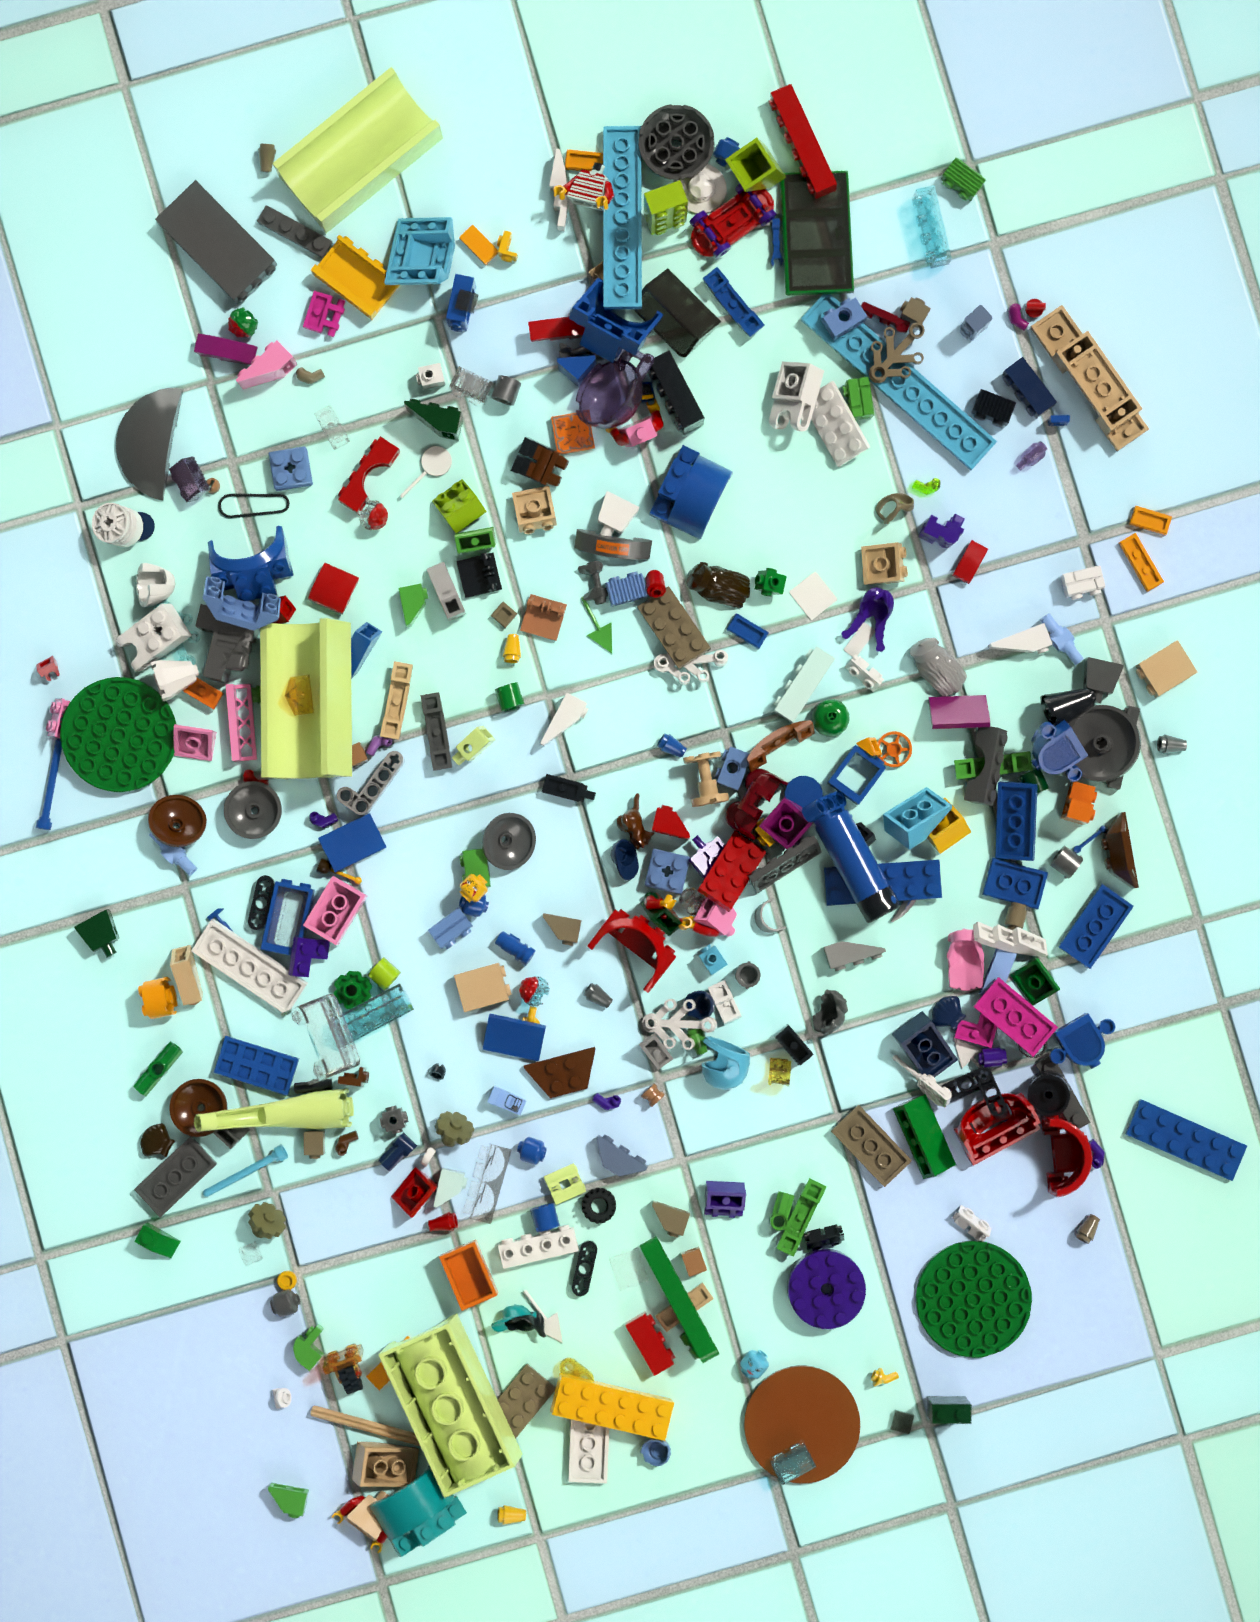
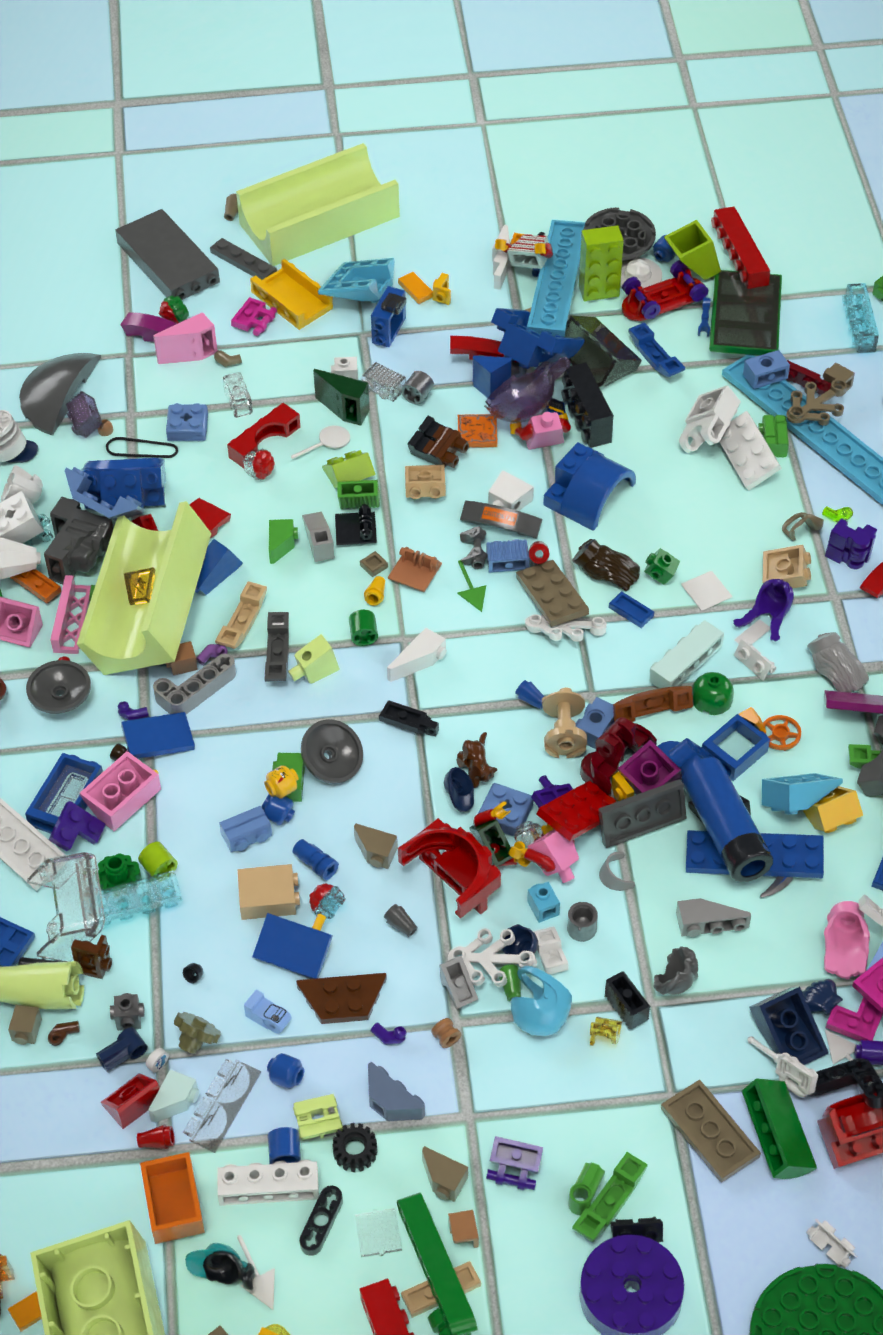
camera: 10 degrees right, 35 degrees down
black beam [248,875,275,930] -> none
red slope [652,805,690,840] -> none

